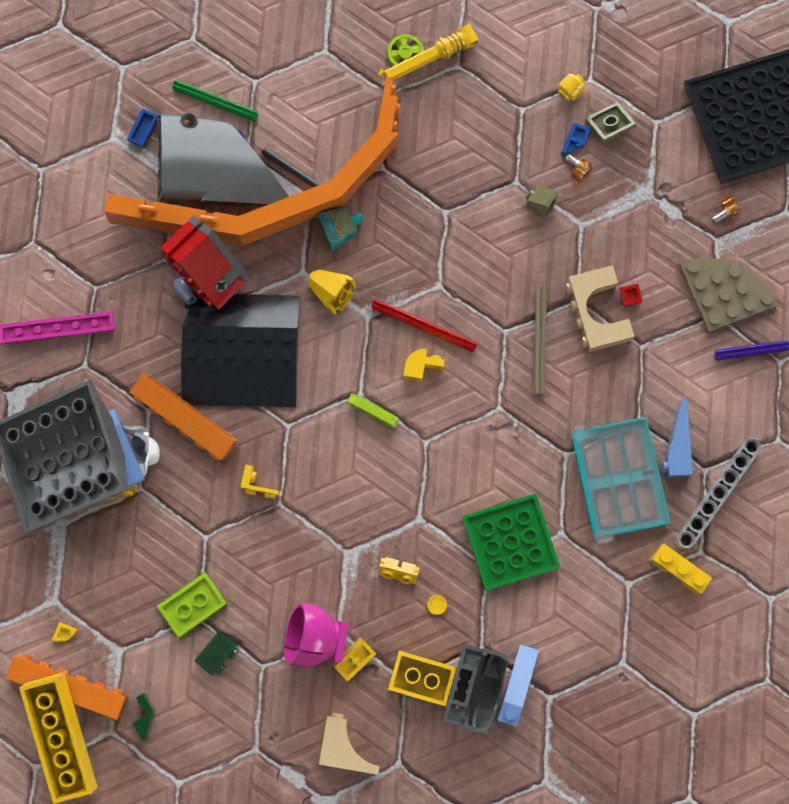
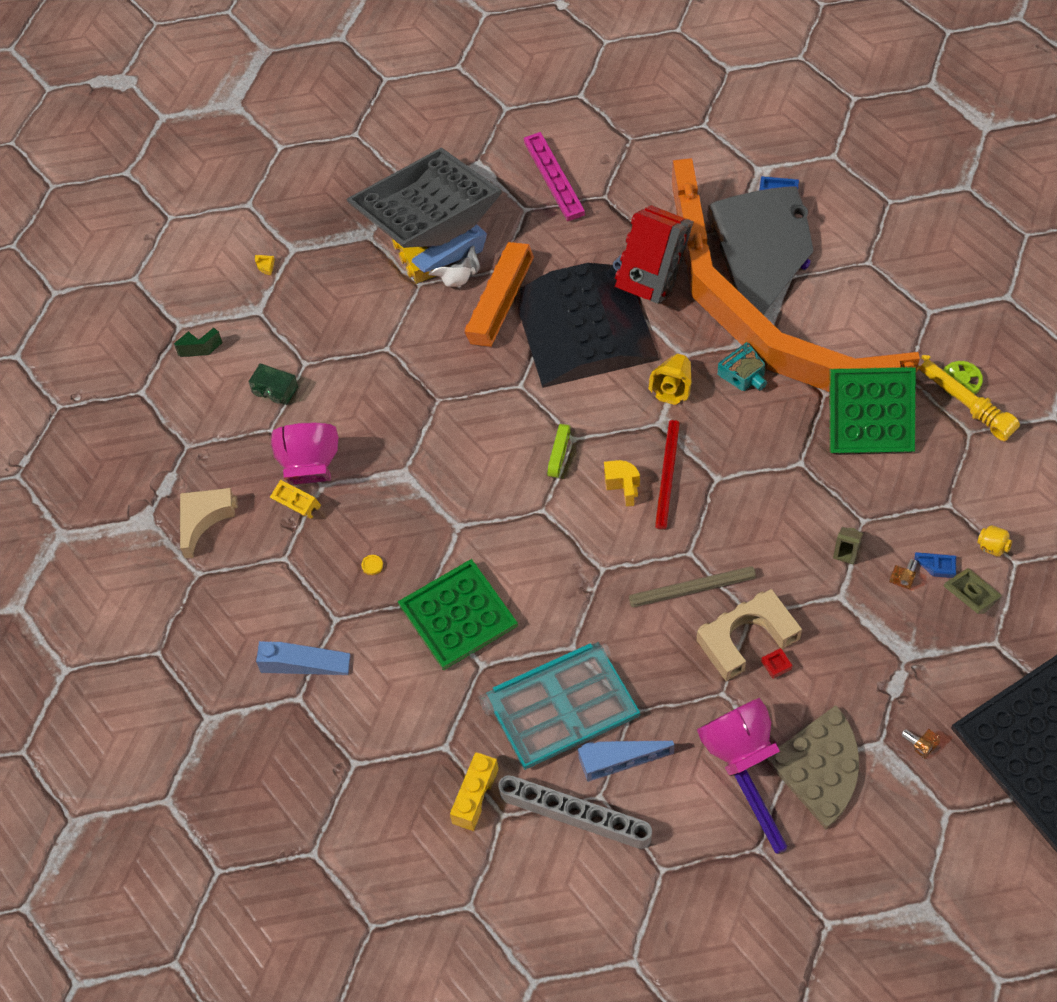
camera: 80 degrees right, 20 degrees down
orange brick [6,654,128,720] -> none
yellow brick [19,672,98,804] -> none
lime tile [157,572,228,639] -> none
green axle [172,80,259,122] -> none
yellow bracket [241,465,281,499] -> none
pearl dark grey bar [261,147,321,187] -> none
yellow hinge [378,557,419,584] -> none
yellow brick [388,651,457,707] -> none
dark grey piece [442,644,507,734] -> none
none -> dark pink plate [697,698,780,775]
none -> green plate [829,367,916,453]

